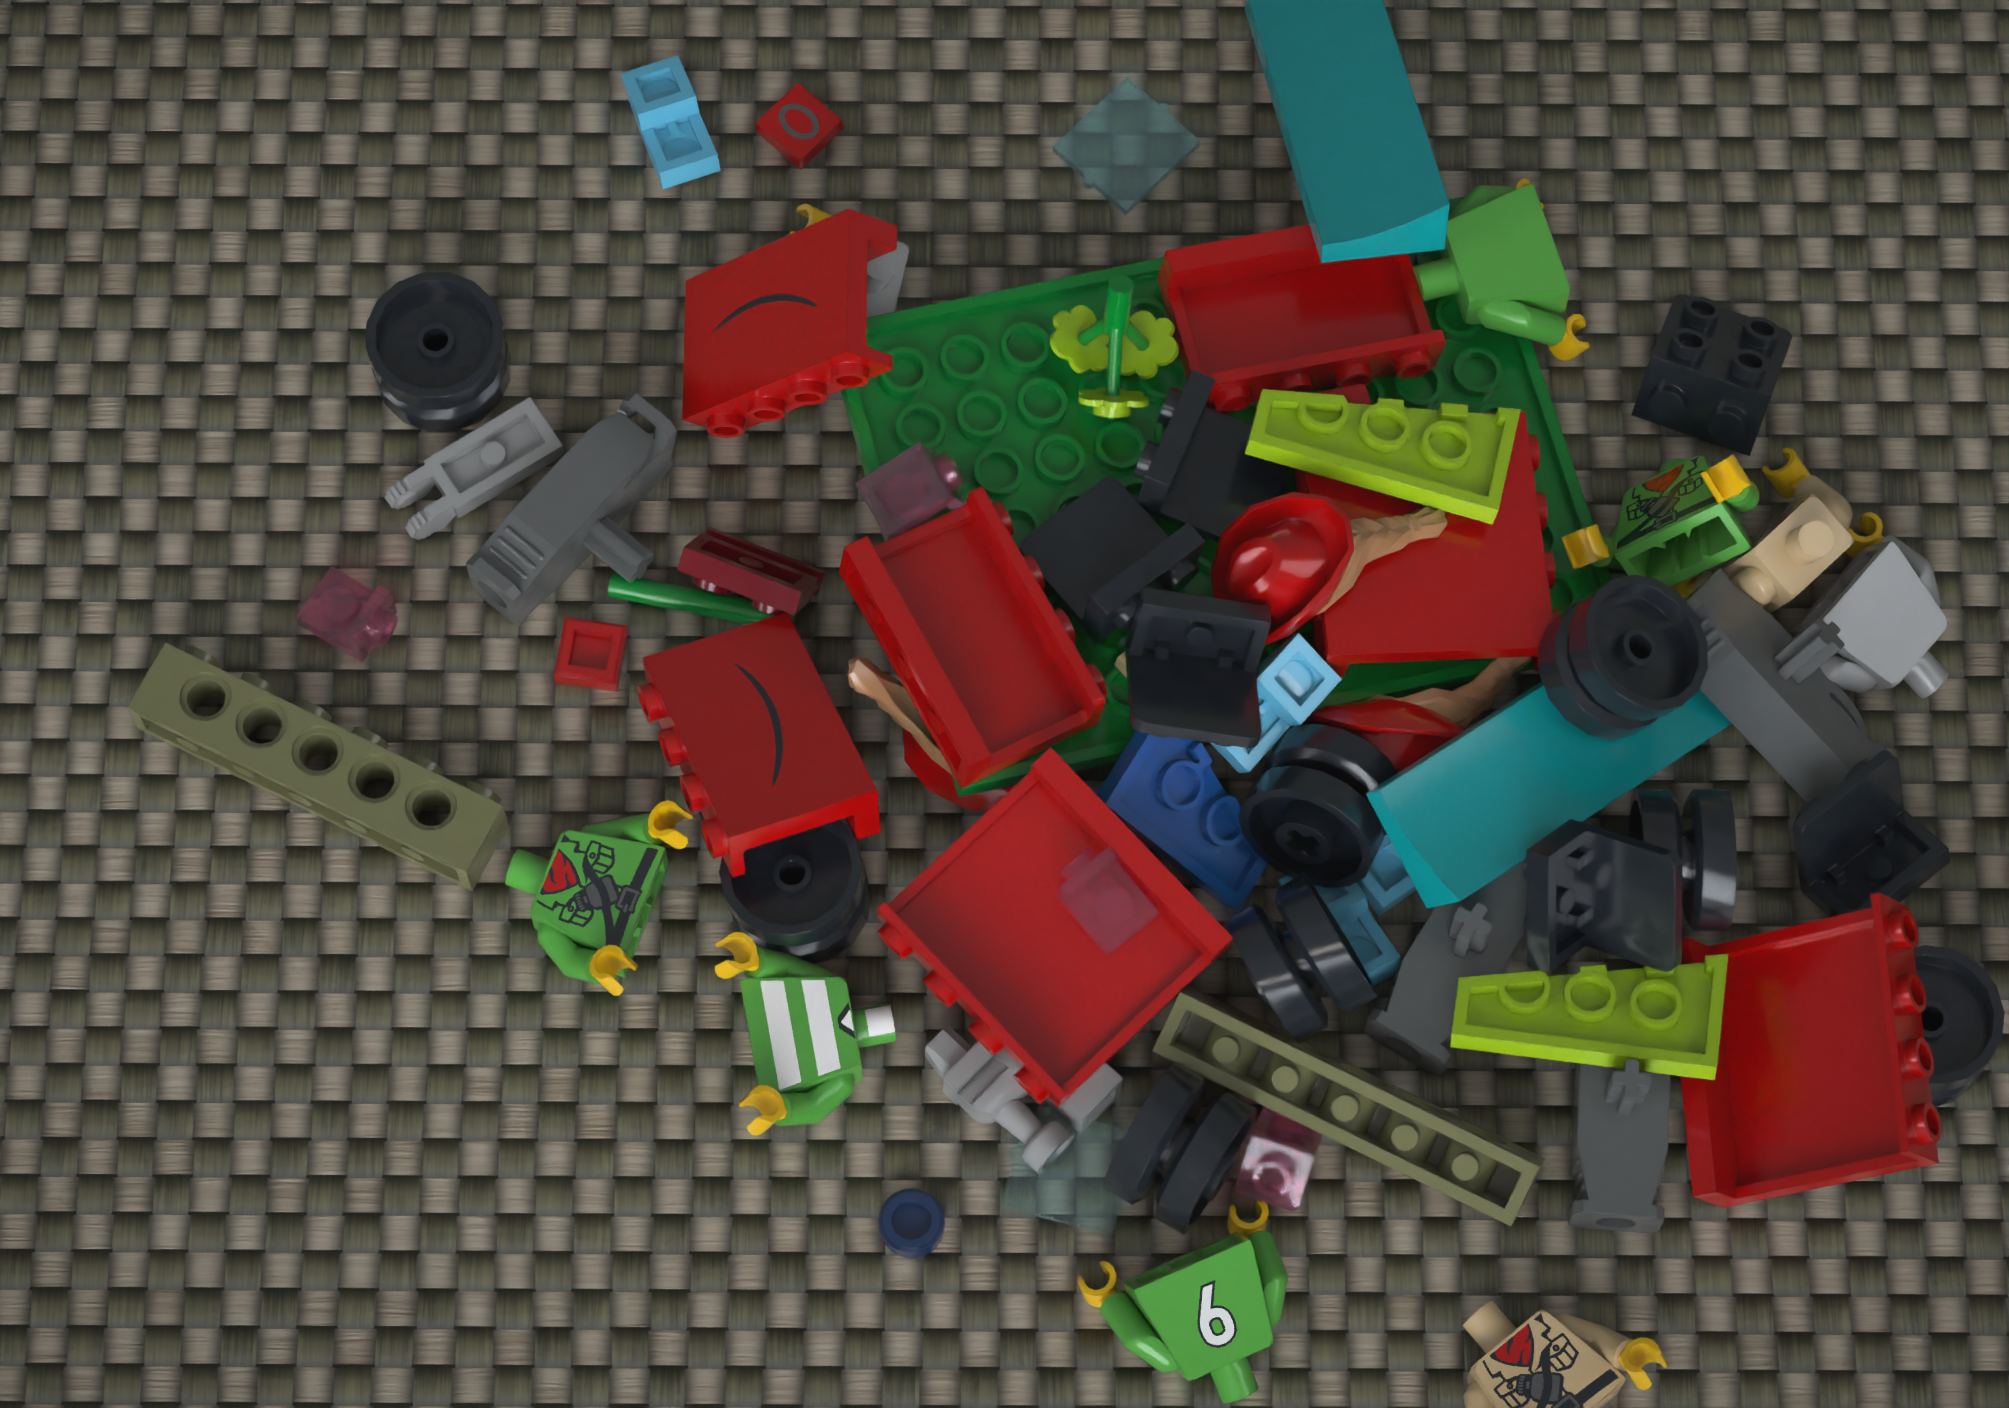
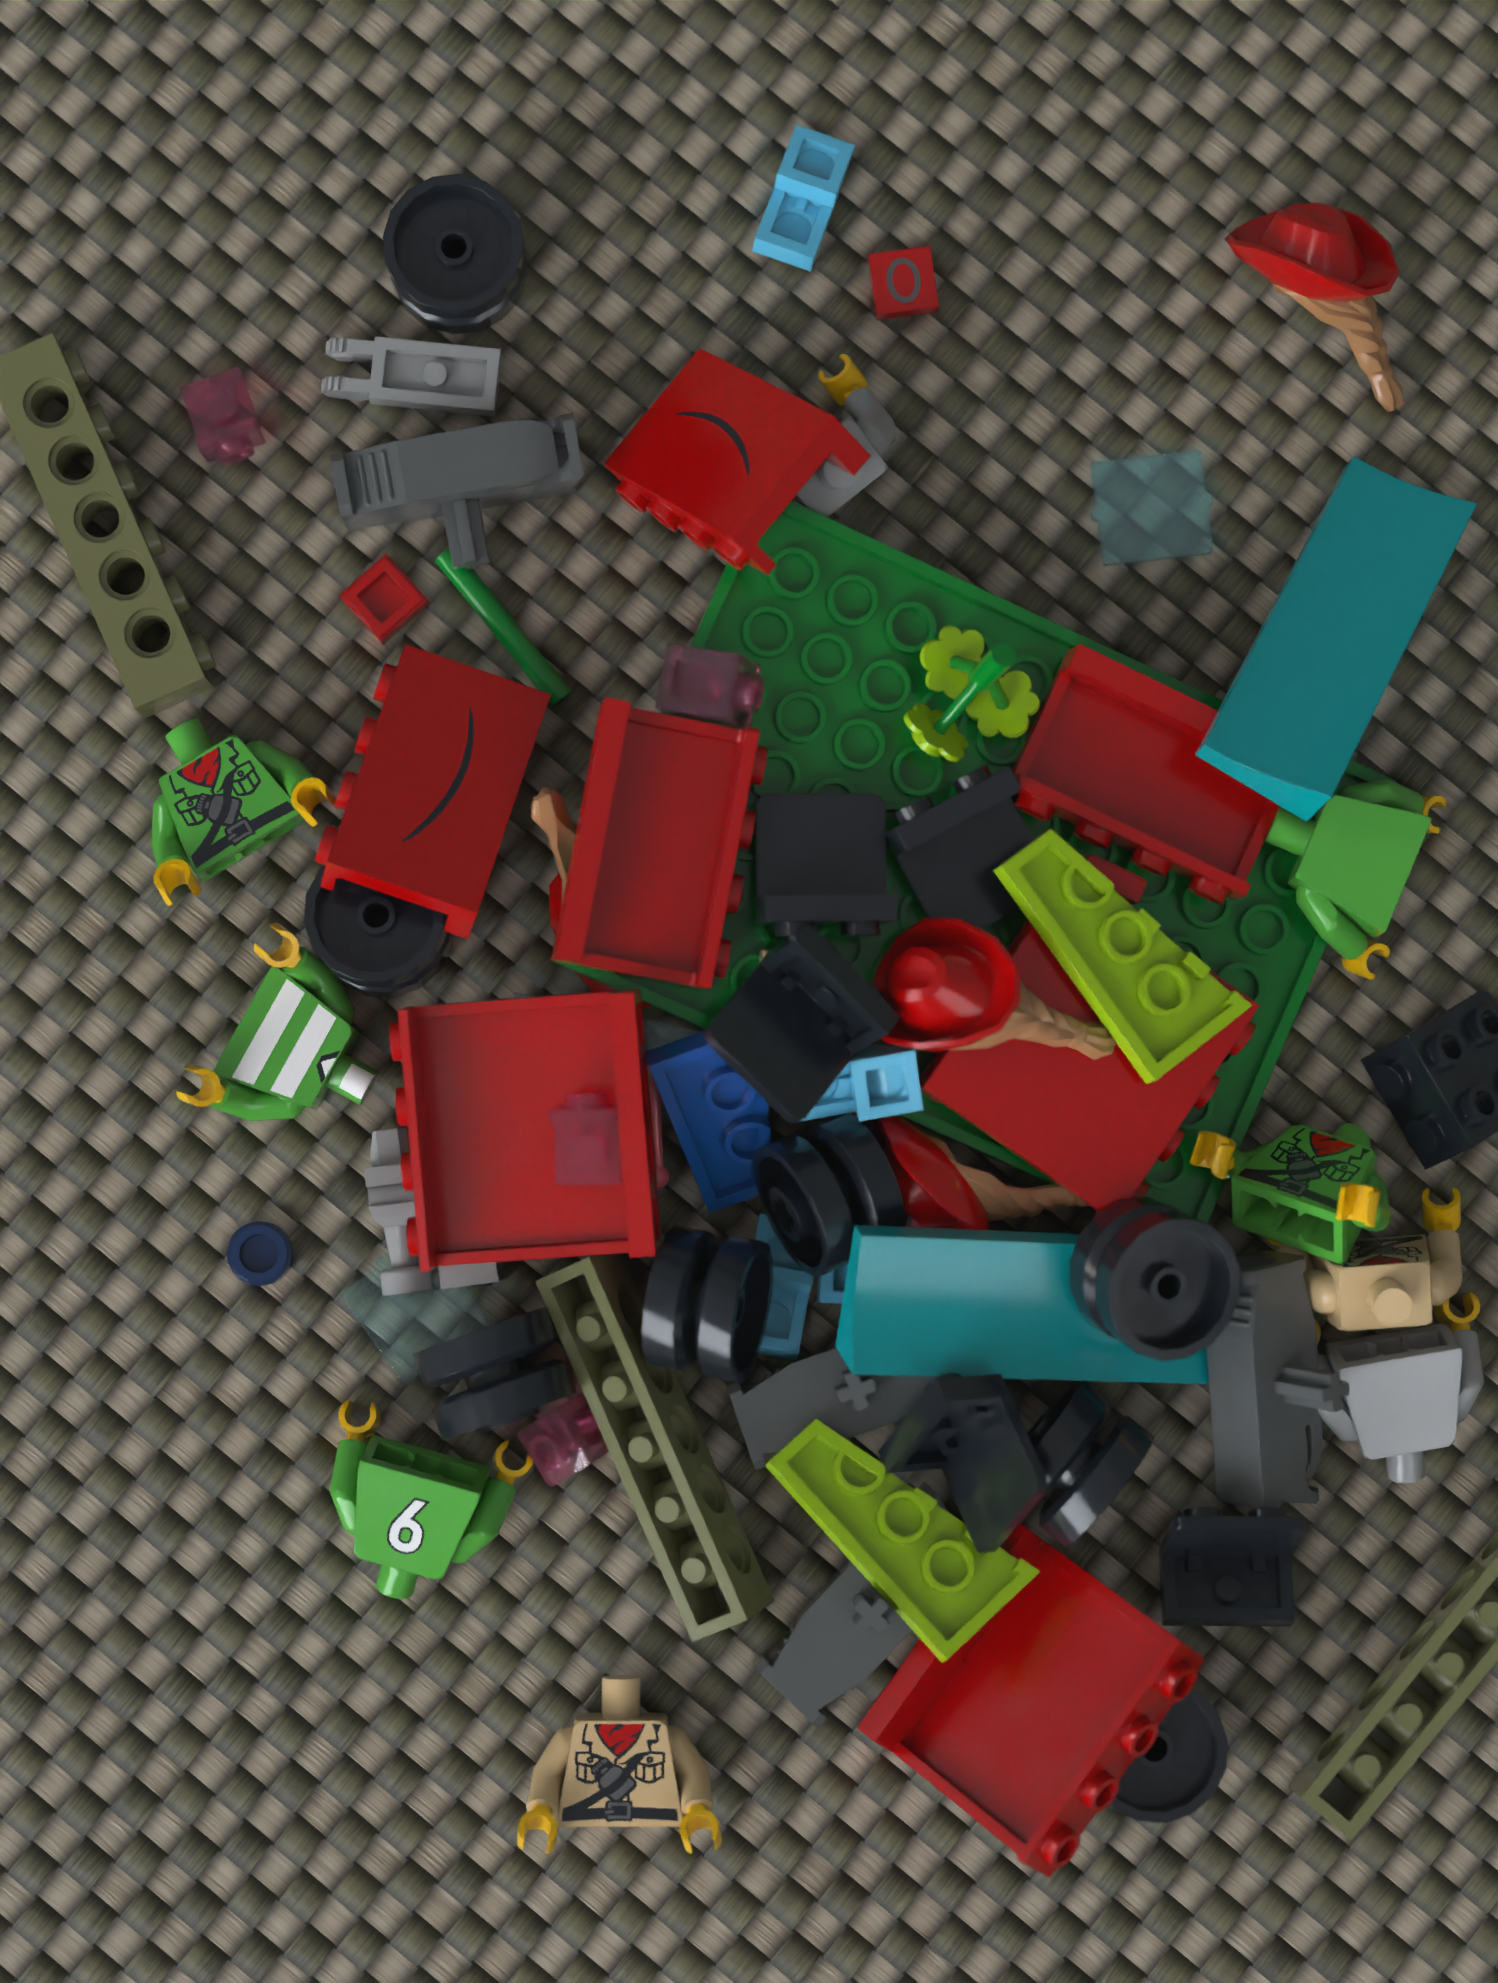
camera: 35 degrees right, 15 degrees up
dark red plate [677,527,826,616] -> none

